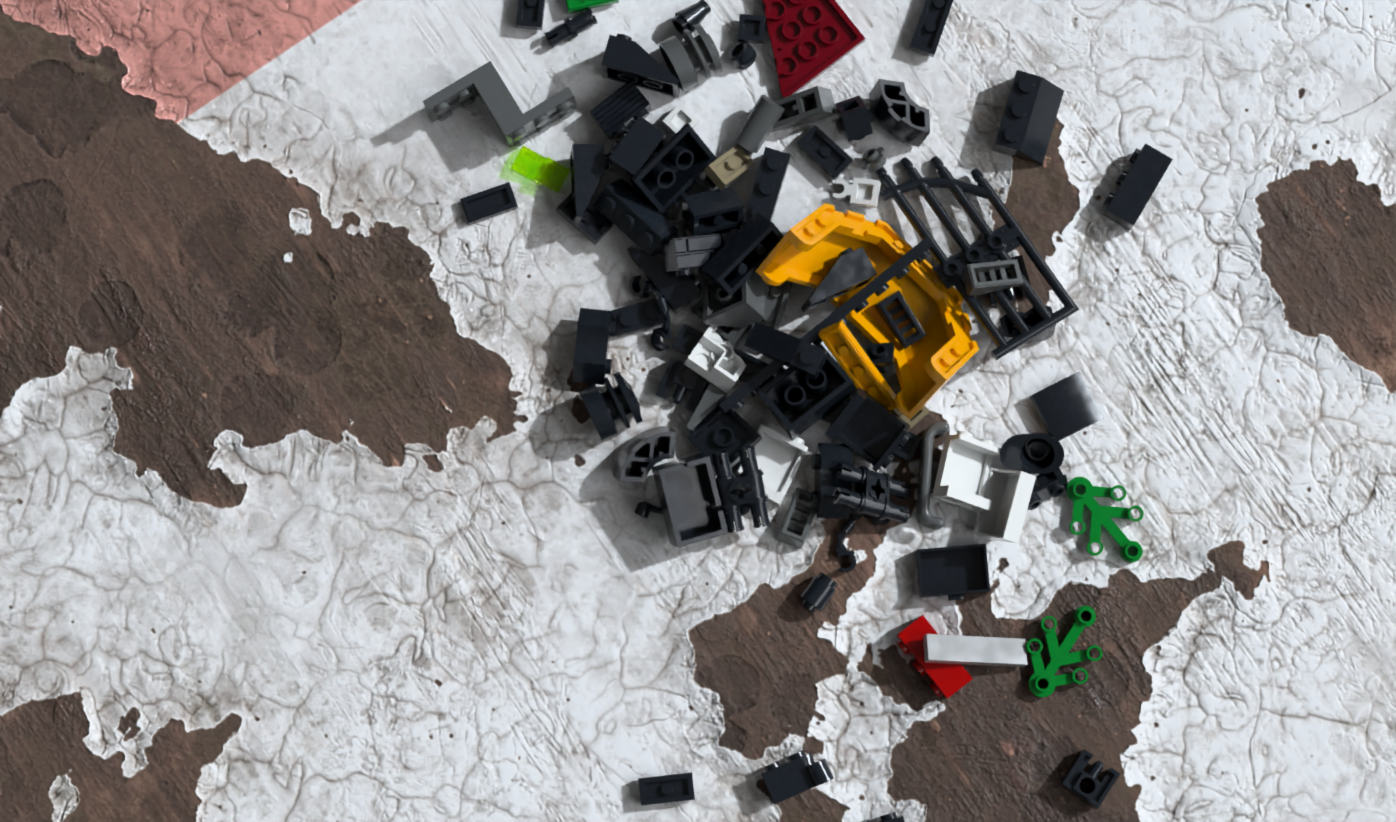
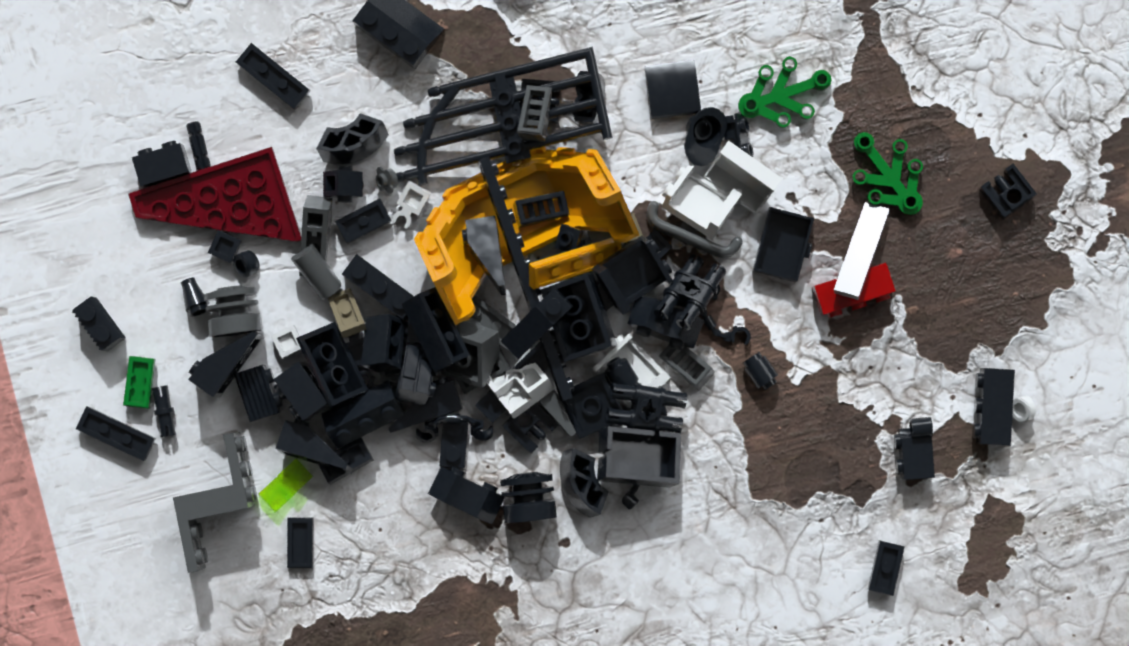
camera: 75 degrees left, 5 degrees up
none -> black brick [605,357,639,392]

